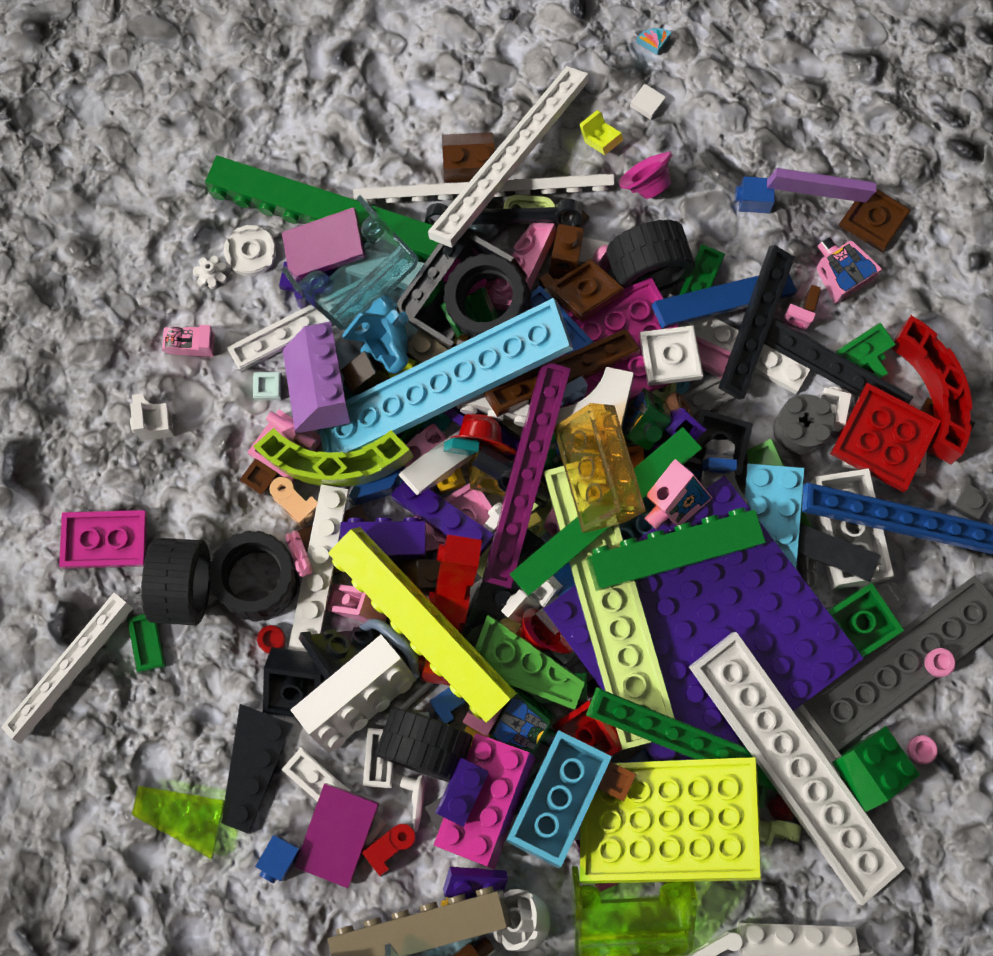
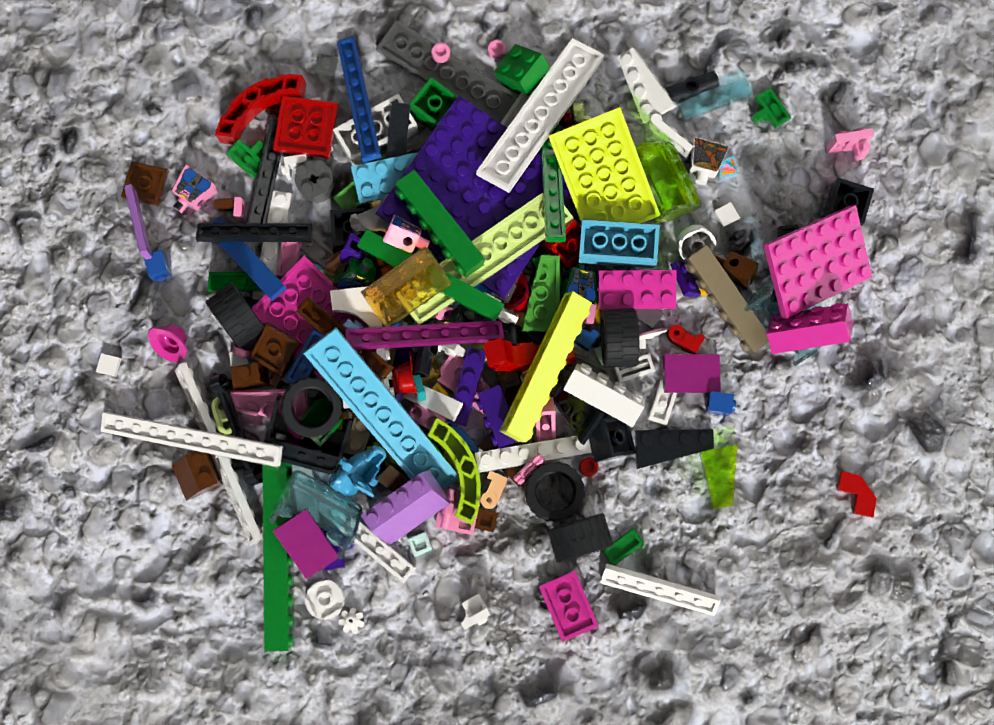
camera: 110 degrees left, 5 degrees up
bright pink leg [162,325,215,357] -> none
animal [359,618,420,678] -> none
dark purple plate [435,758,489,827] -> none
neon yellow bracket [580,110,623,155] -> none
dark orange plate [597,761,636,802] -> none
tile [636,28,671,55] -> none
white tile [639,325,703,386] -> none
blue tile [702,457,737,474] -> none

